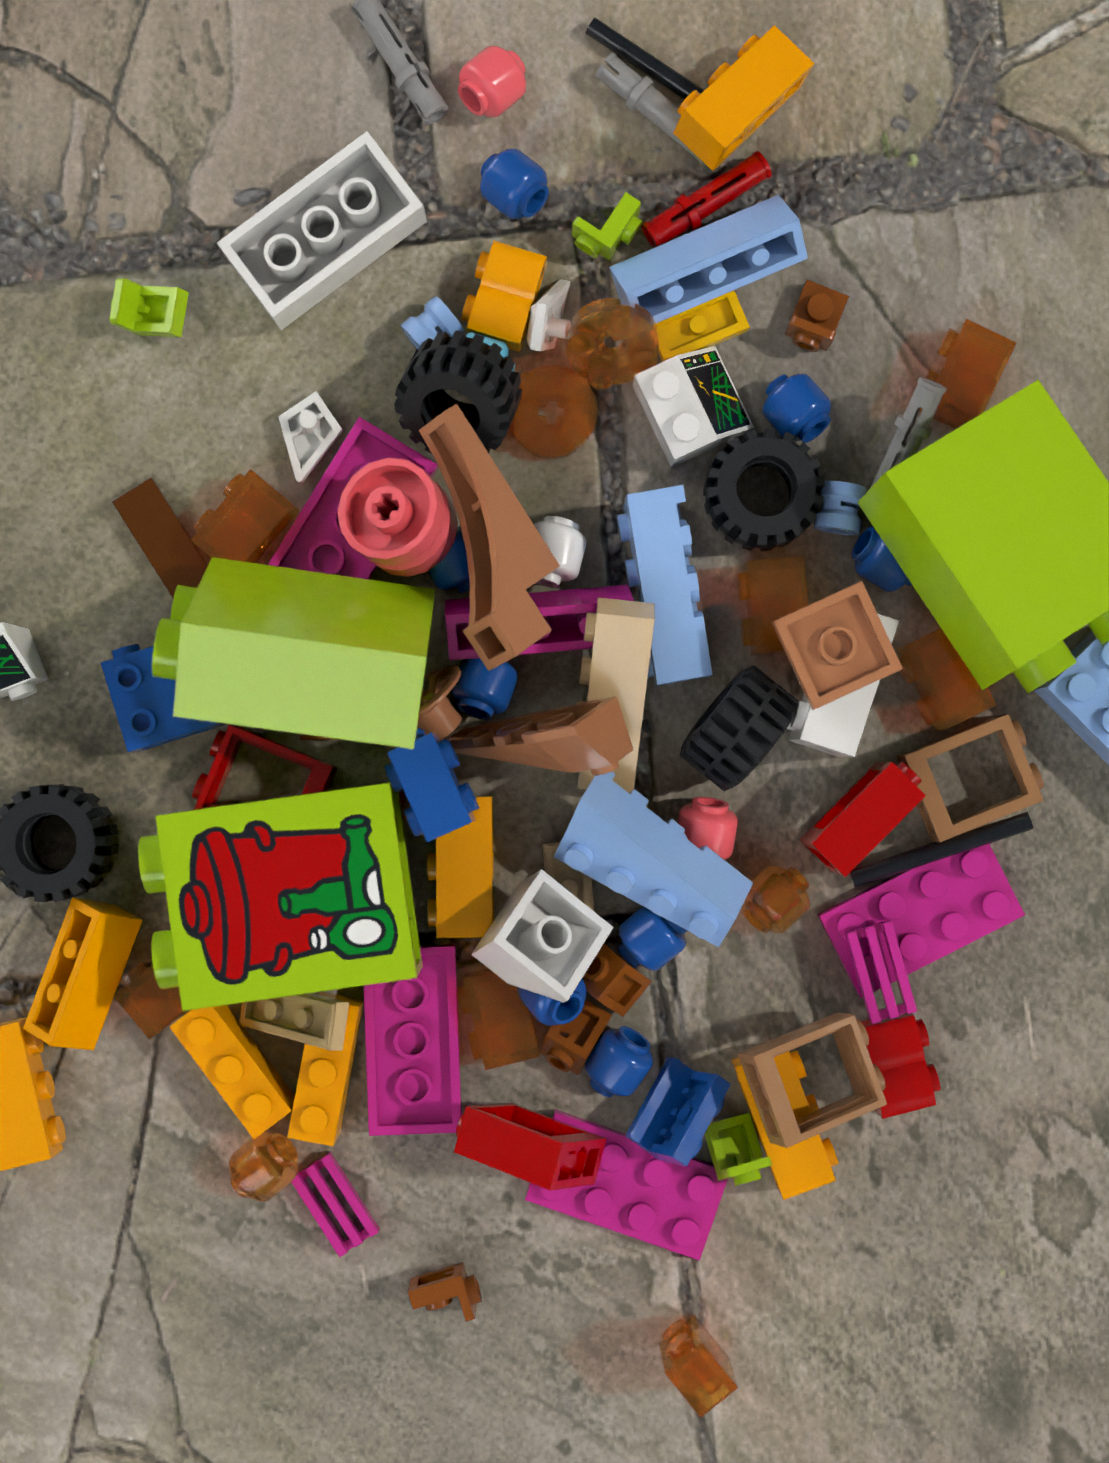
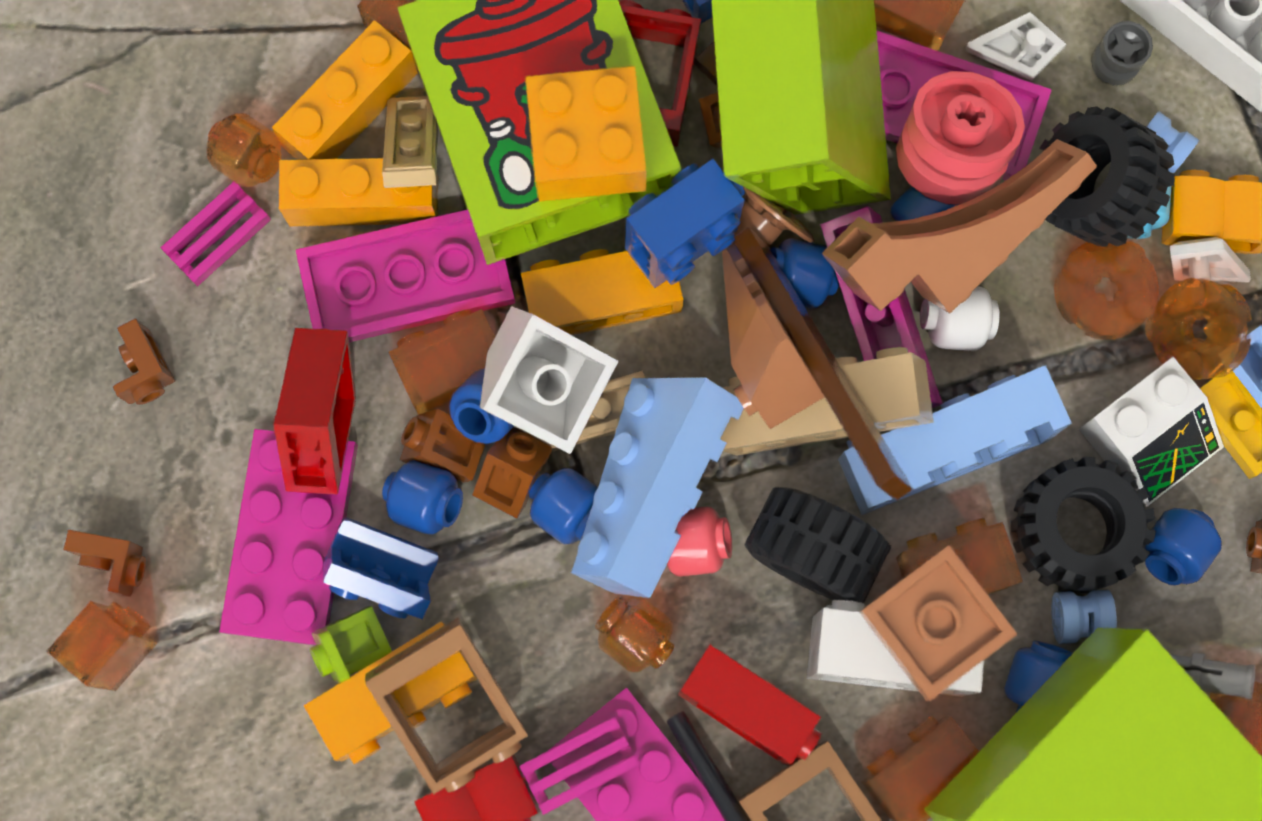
camera: 80 degrees right, 10 degrees down
none -> dark orange bracket [63,530,146,597]
none -> light orange brick [526,66,646,202]
none -> reddish brown tile [734,227,913,500]
none -> dark grey wheel [1091,21,1153,86]

